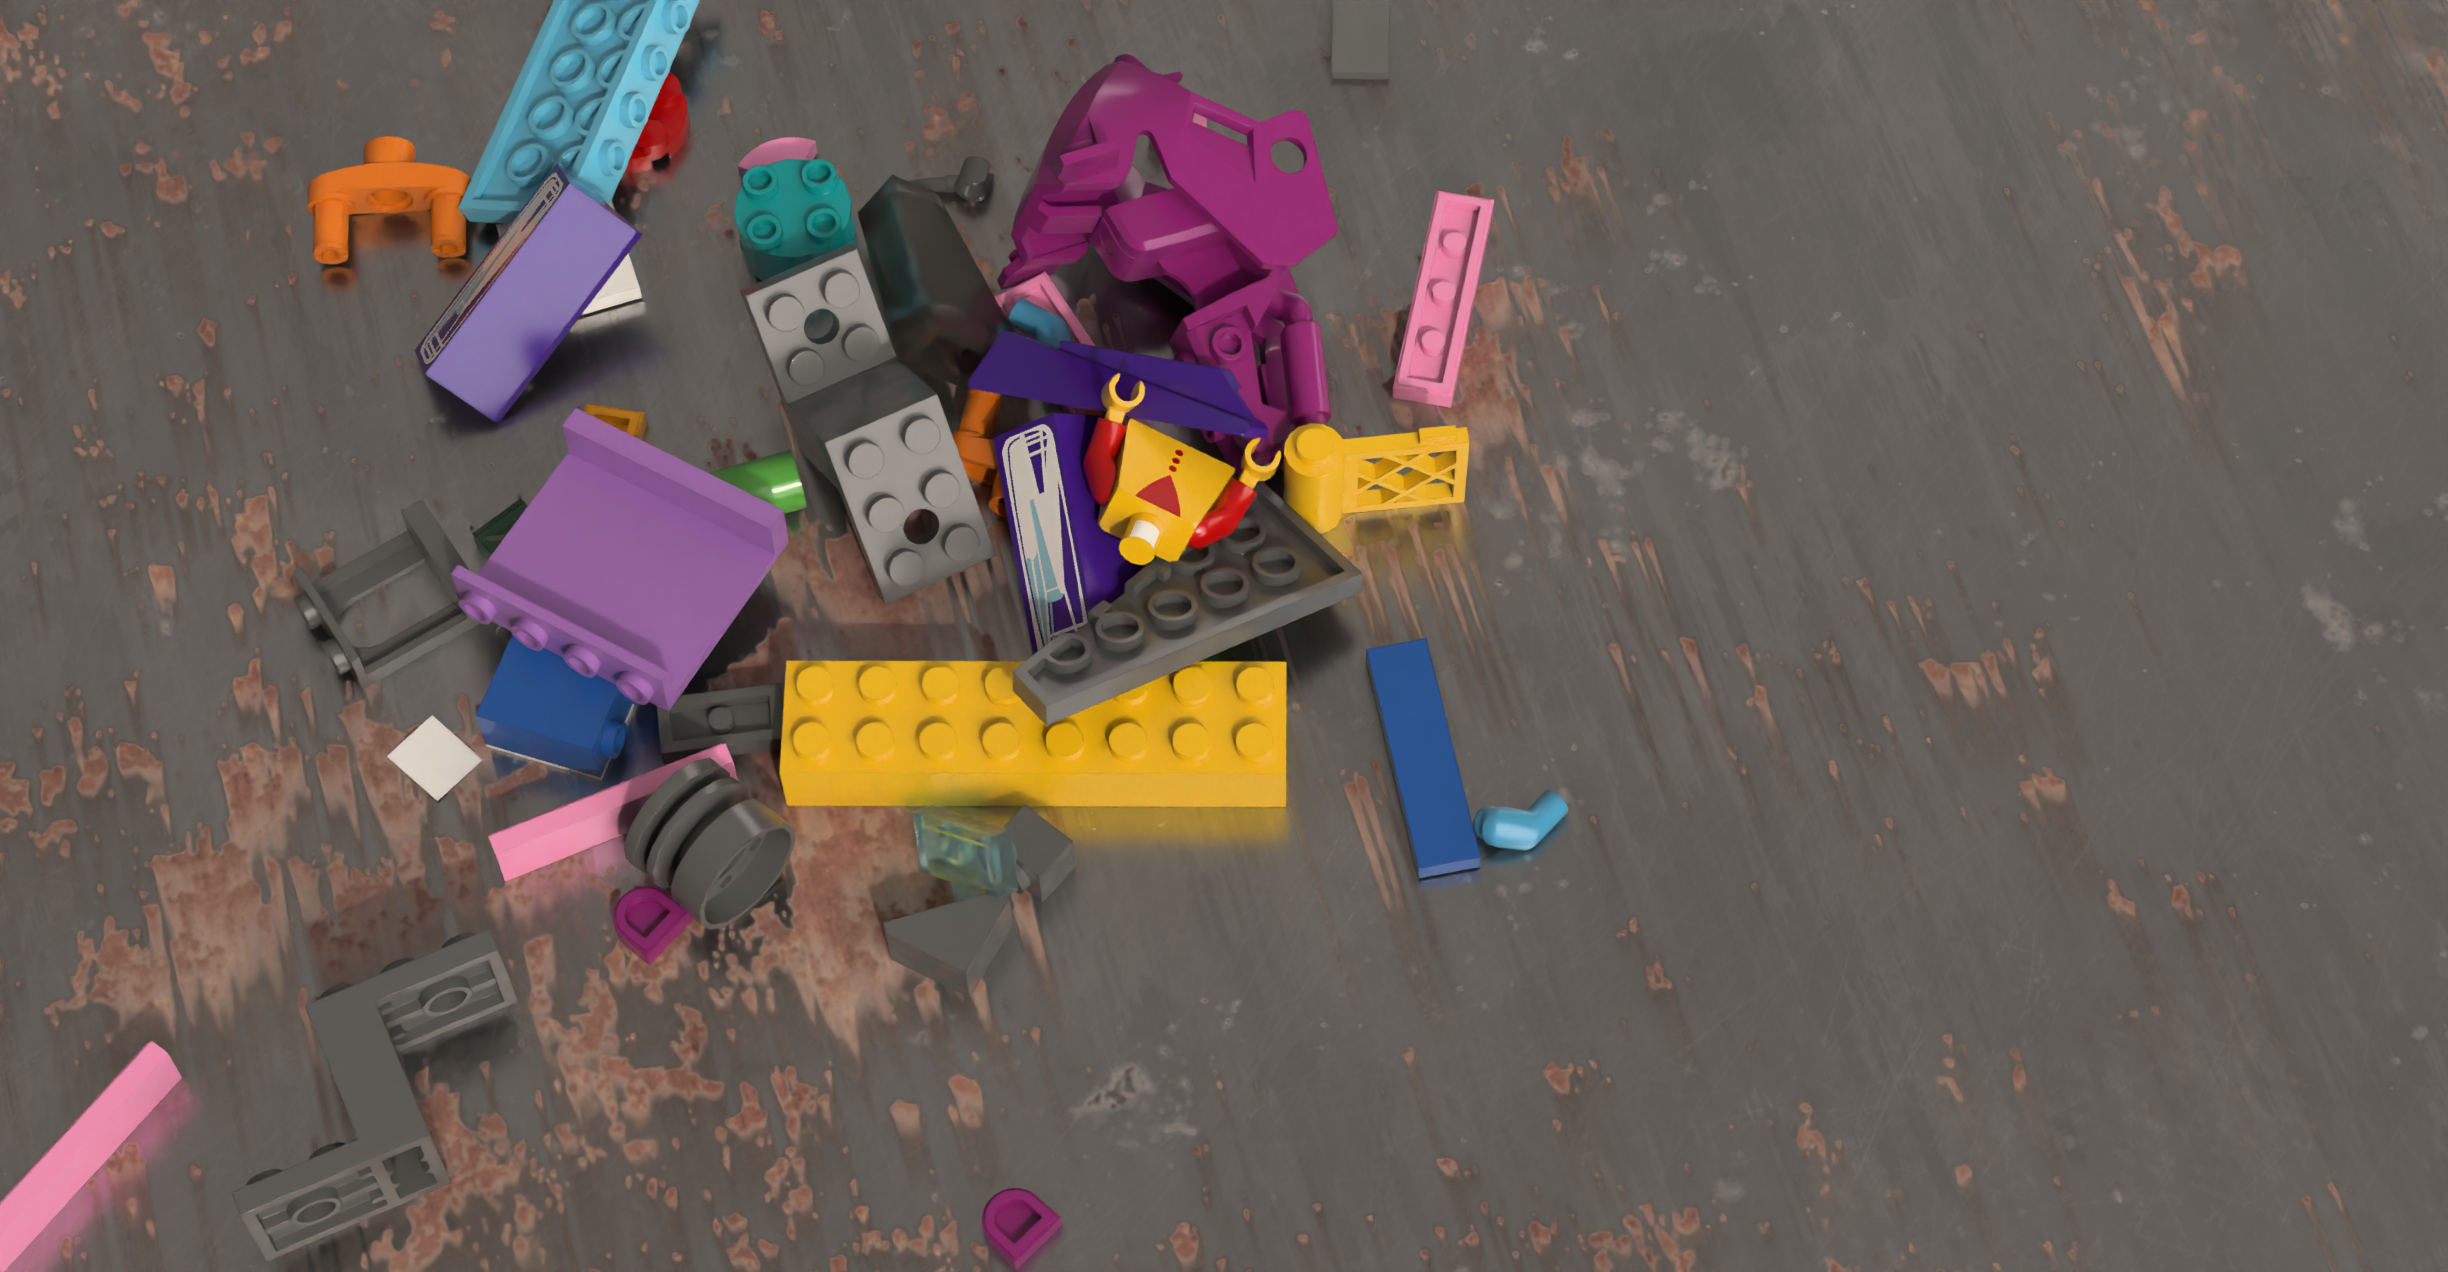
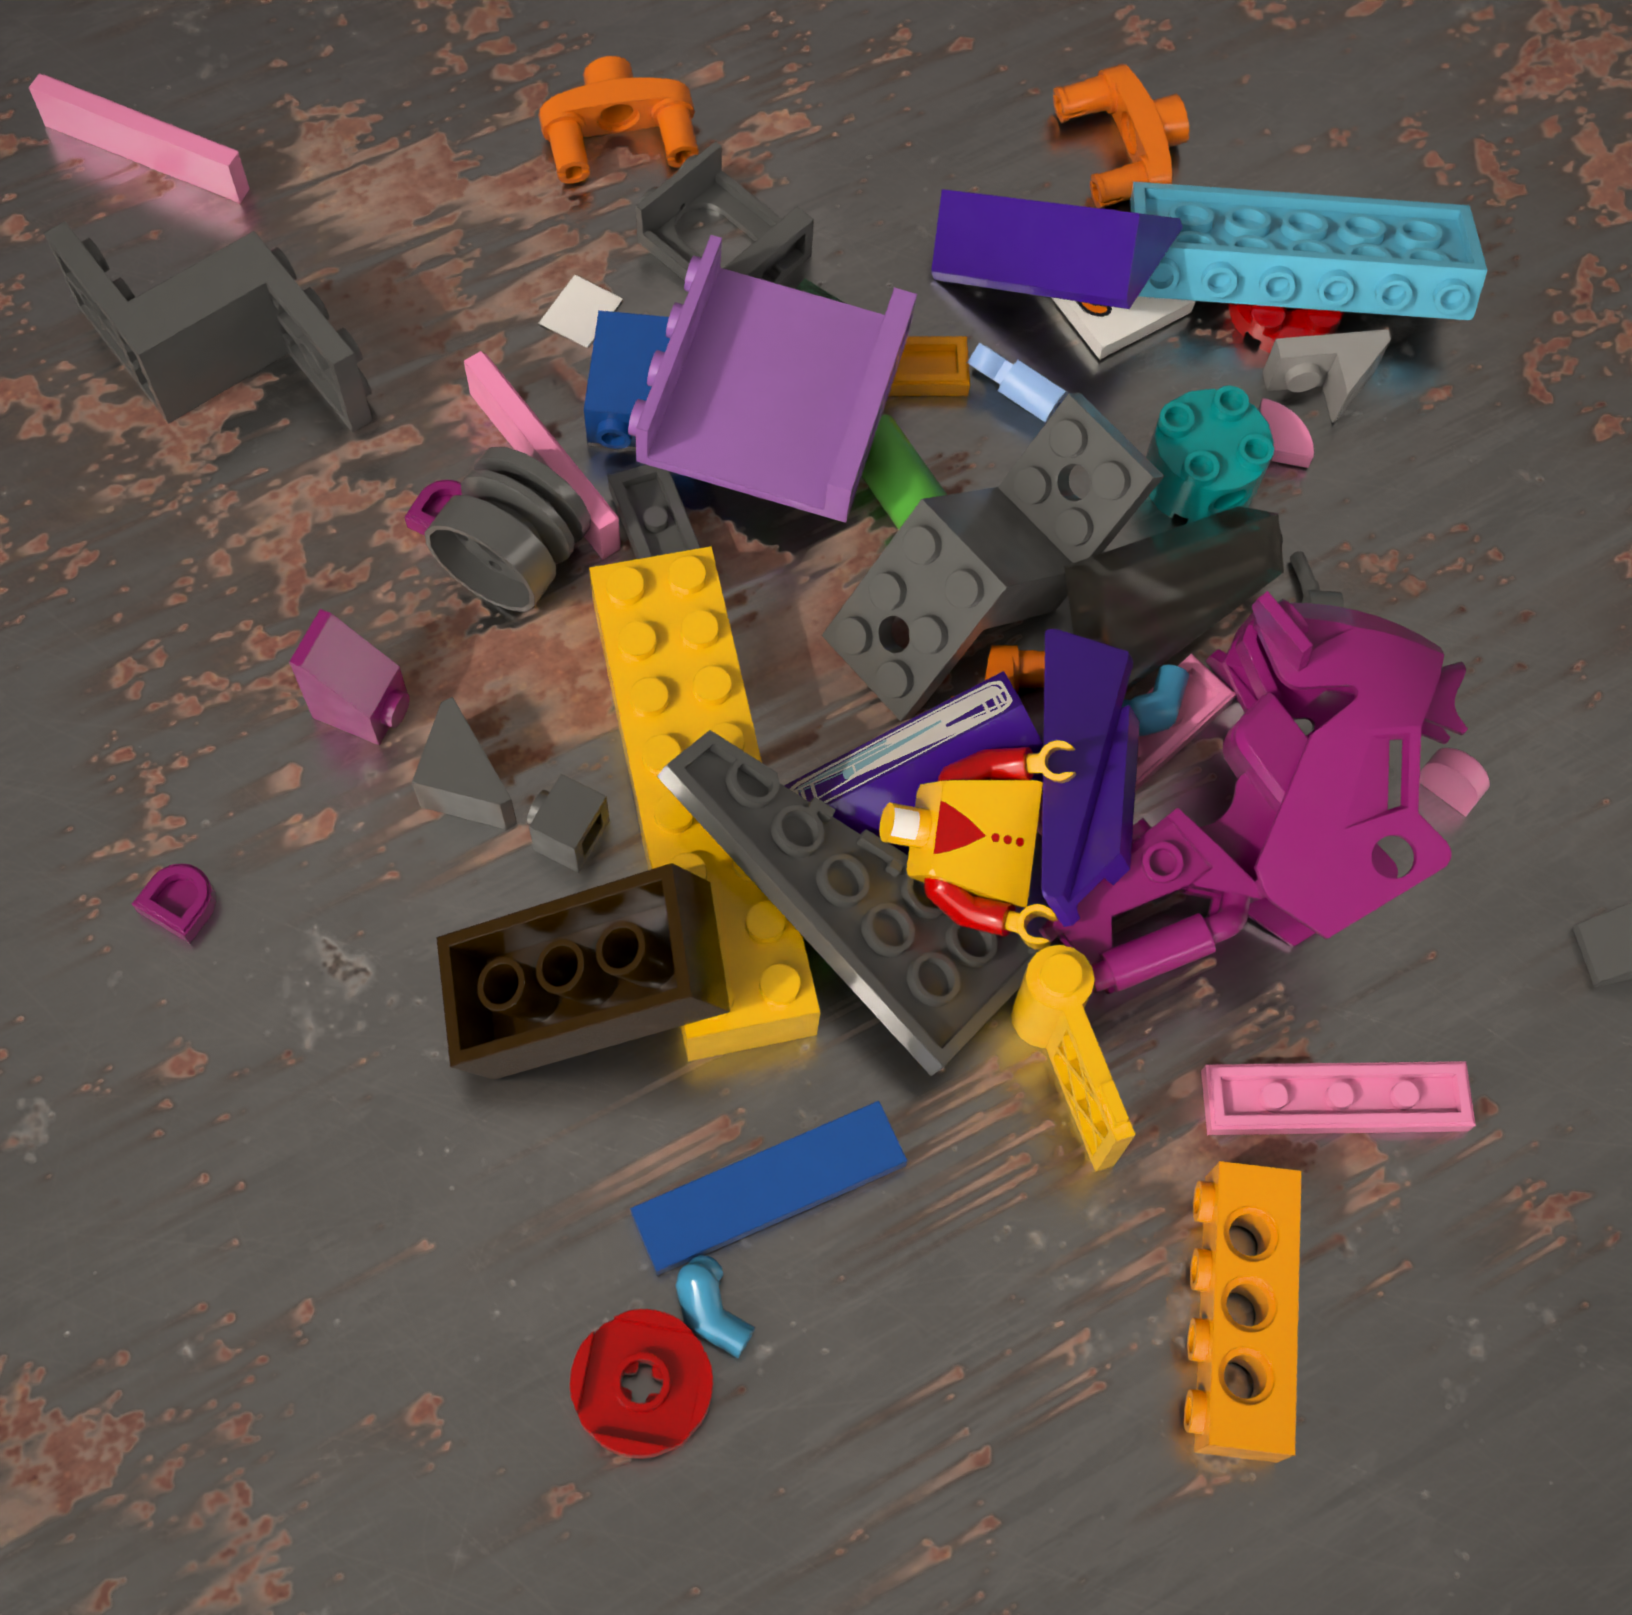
camera: 70 degrees right, 5 degrees up
clear light blue plate [913,805,1018,898] -> none
none -> magenta slope [289,609,410,745]
none -> dark brown brick [436,863,730,1079]
none -> orange connector [539,56,699,184]
none -> red plate [570,1309,713,1458]
none -> light blue bar [967,342,1069,423]
none -> light orange brick [1184,1161,1301,1463]
none -> light grey slope [1262,329,1391,423]

